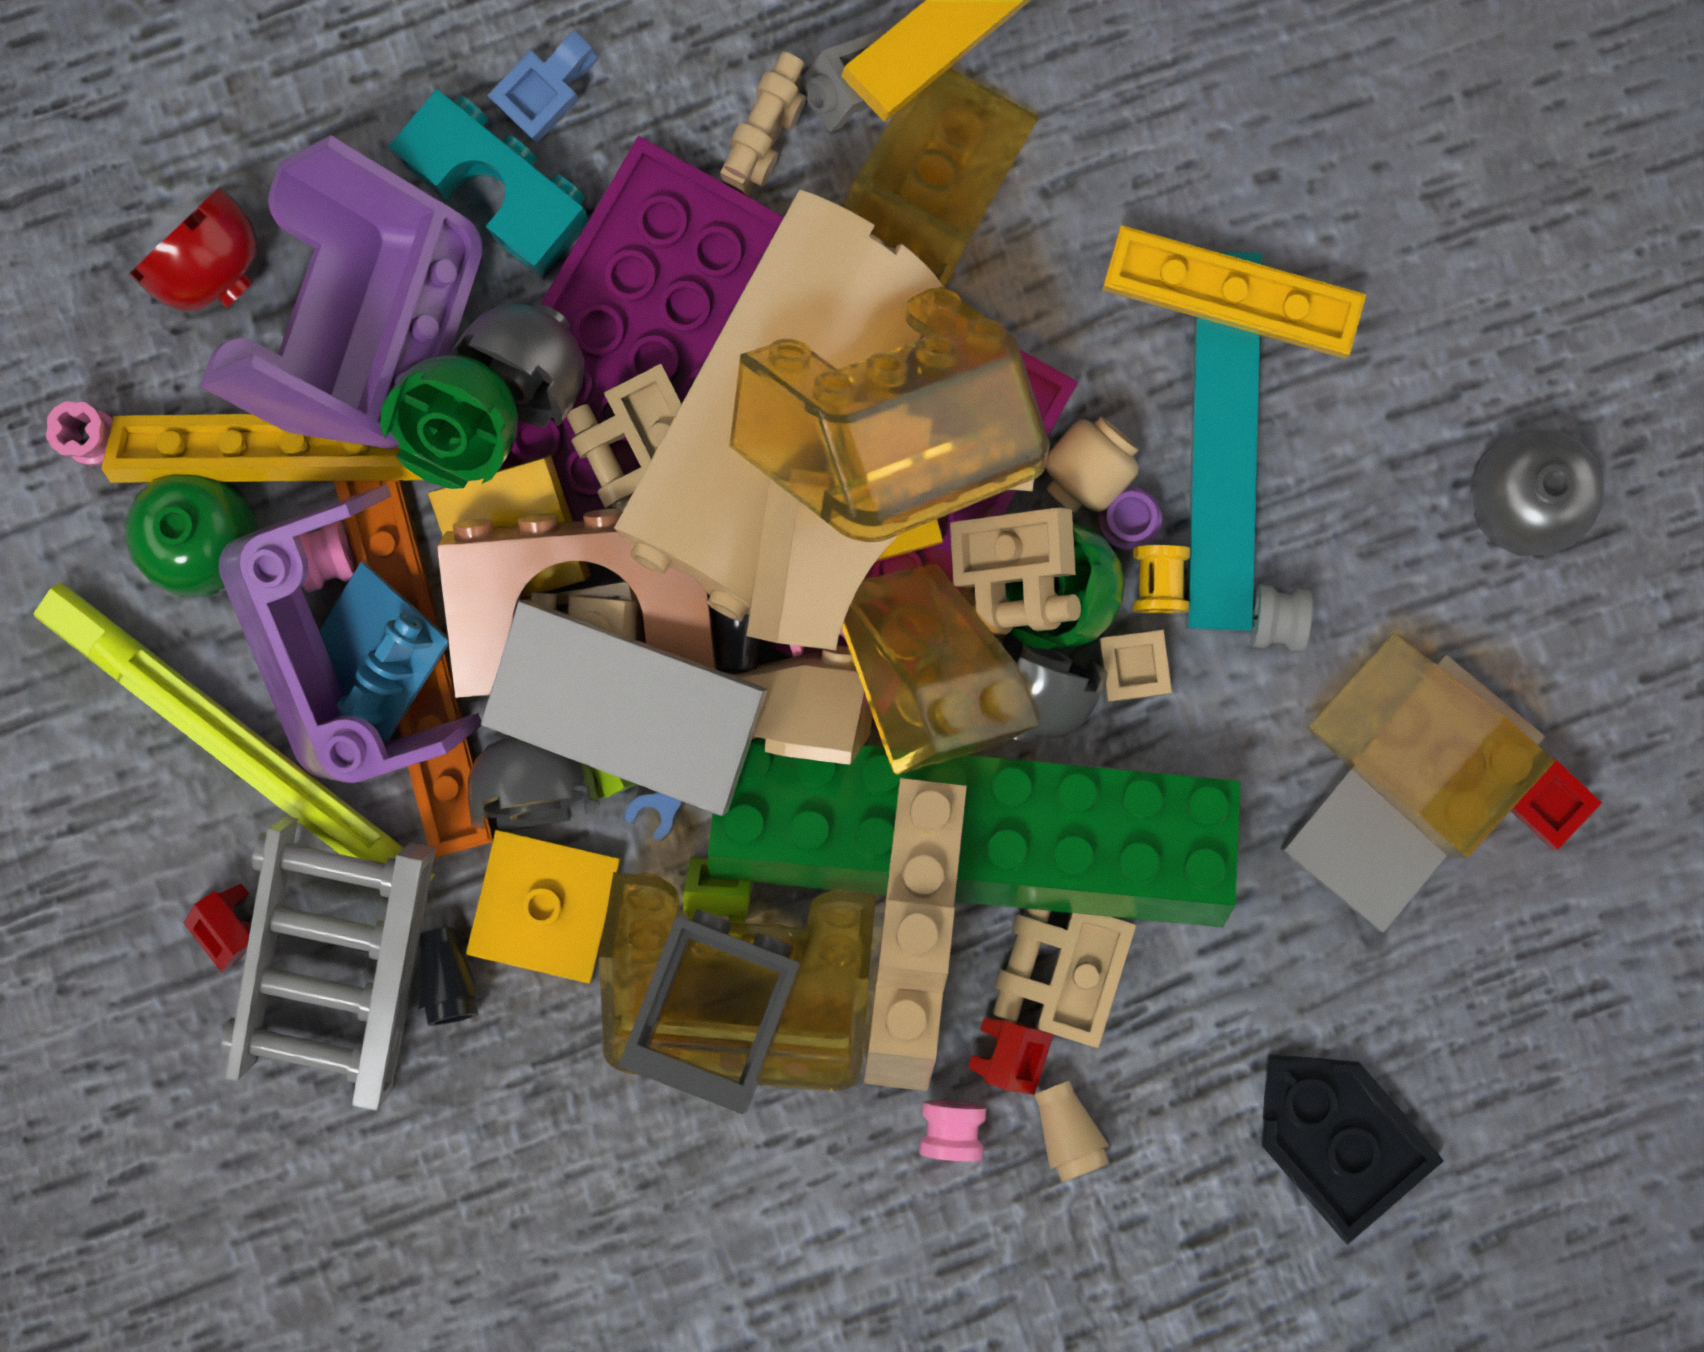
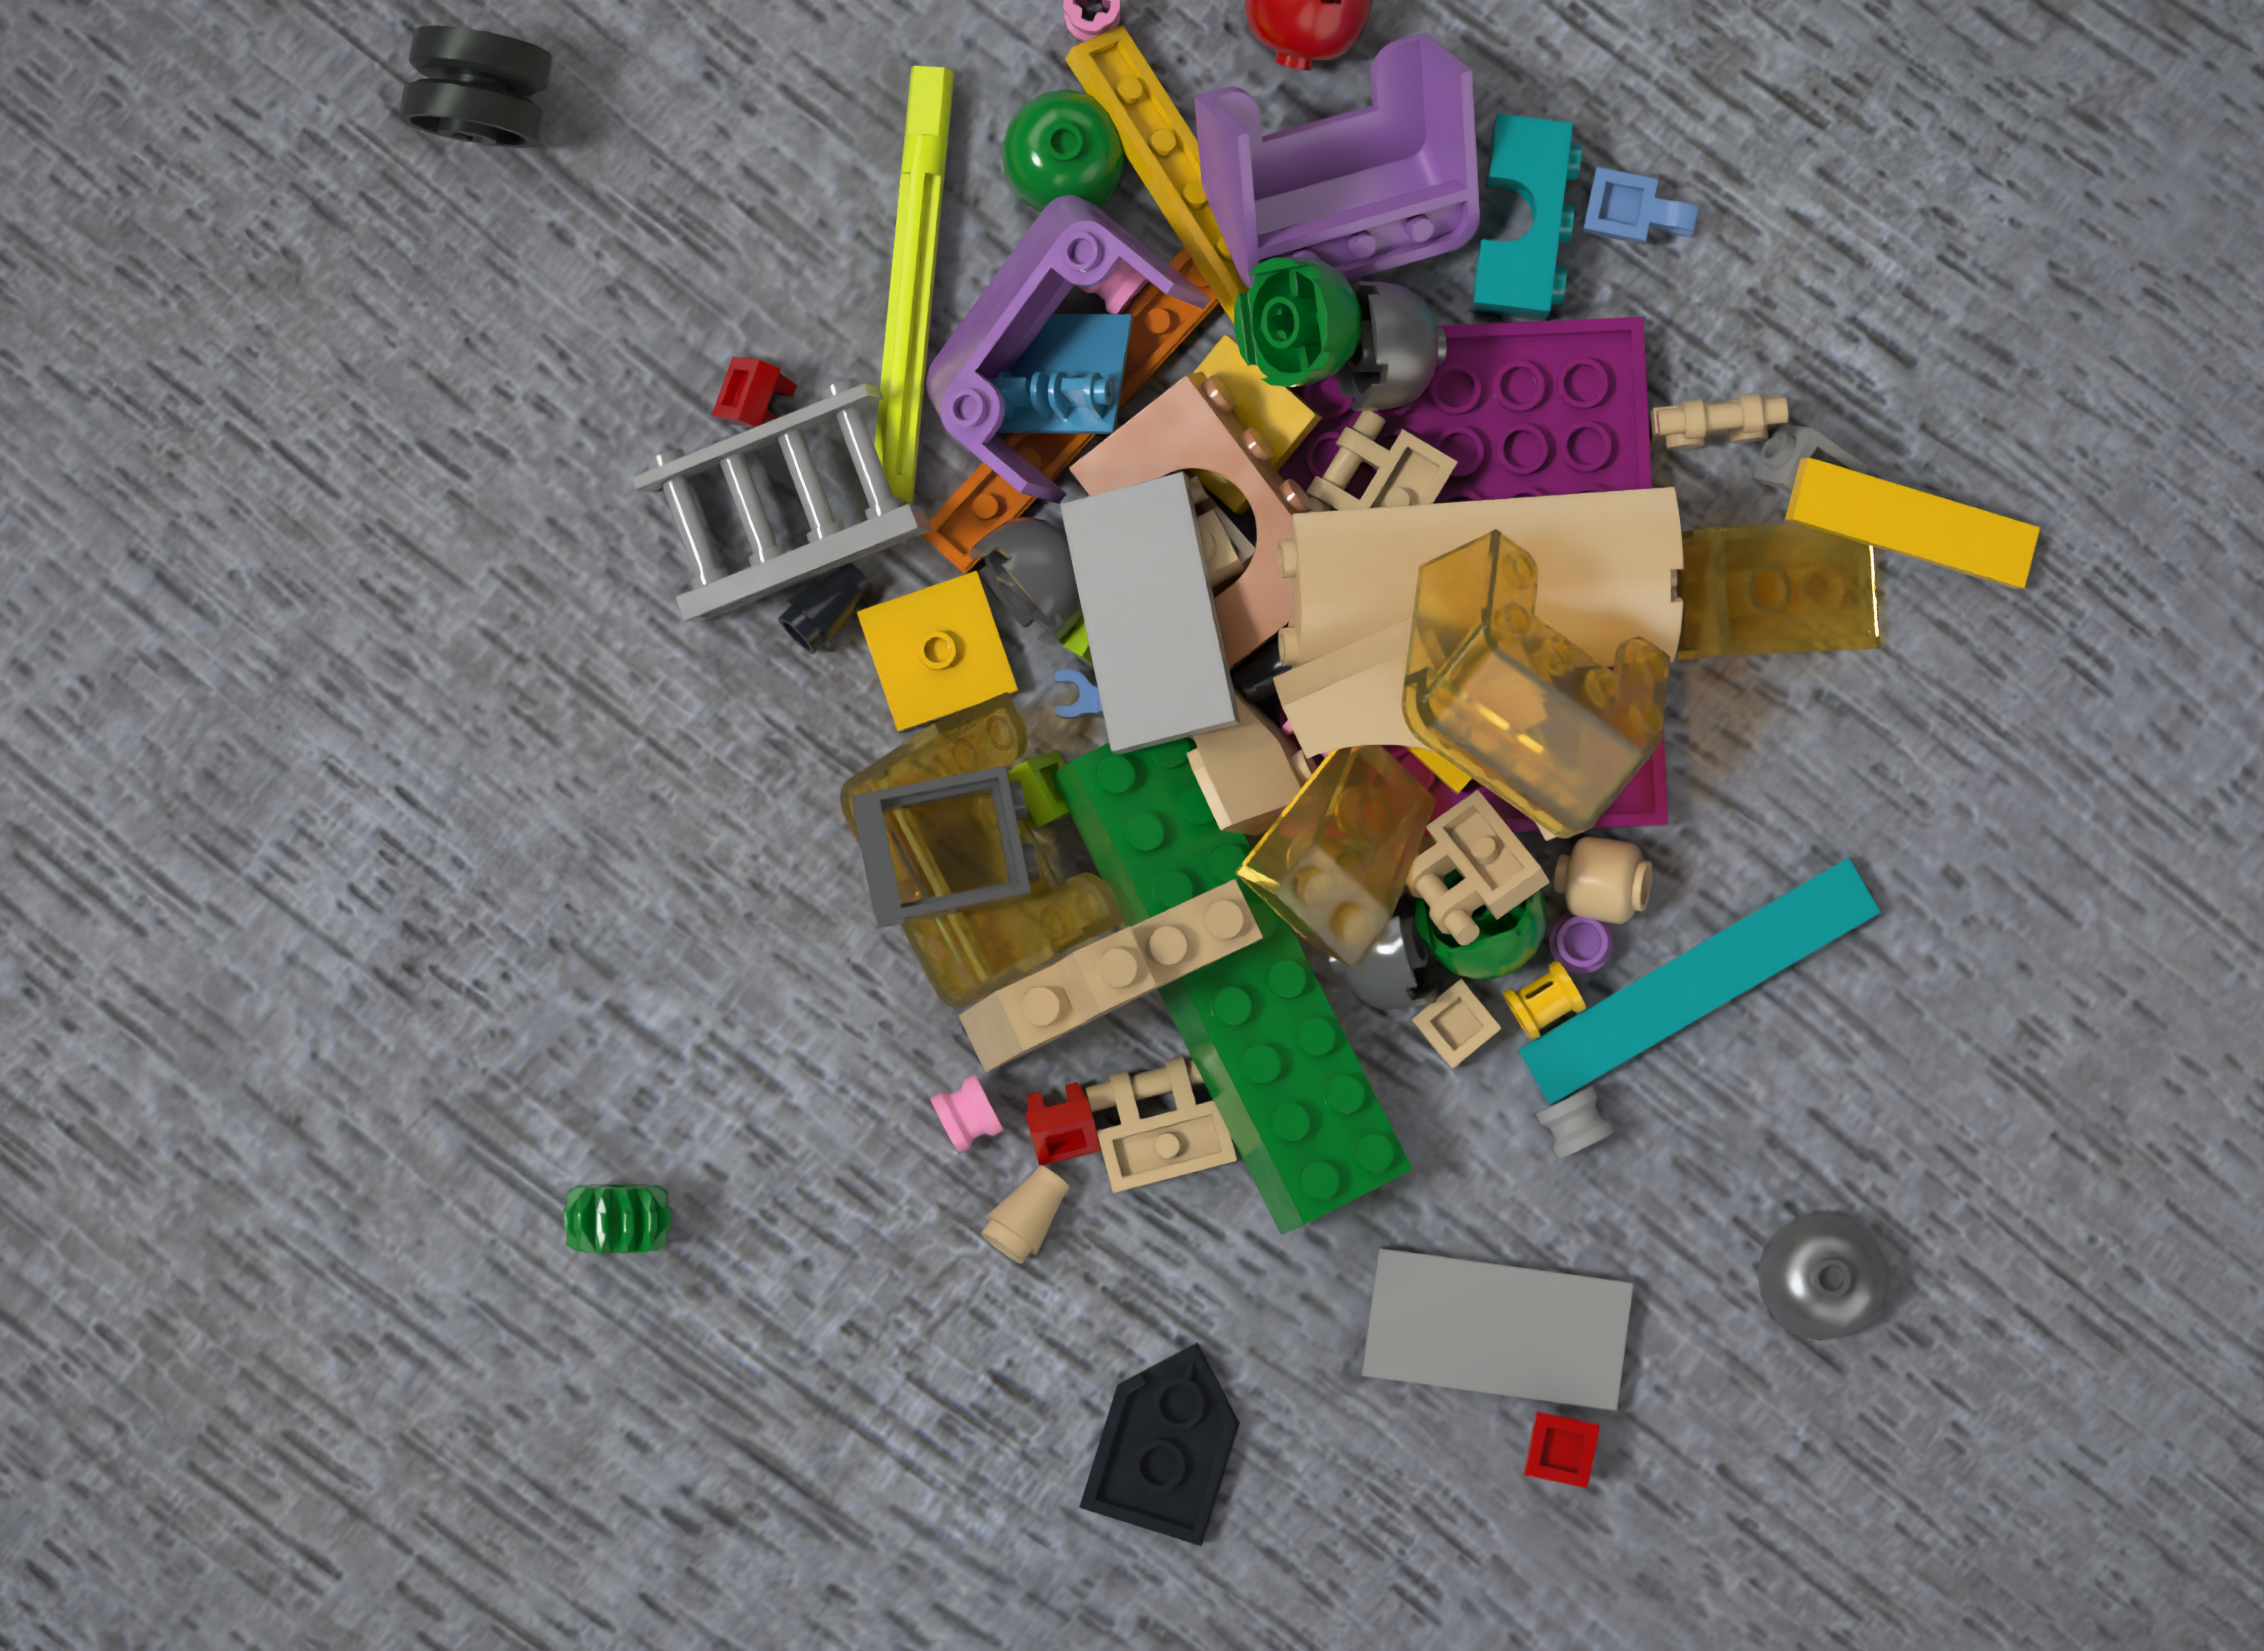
camera: 50 degrees right, 0 degrees up
yellow tile [1102,225,1367,359] -> none
clear yellow slope [1306,633,1555,859] -> none

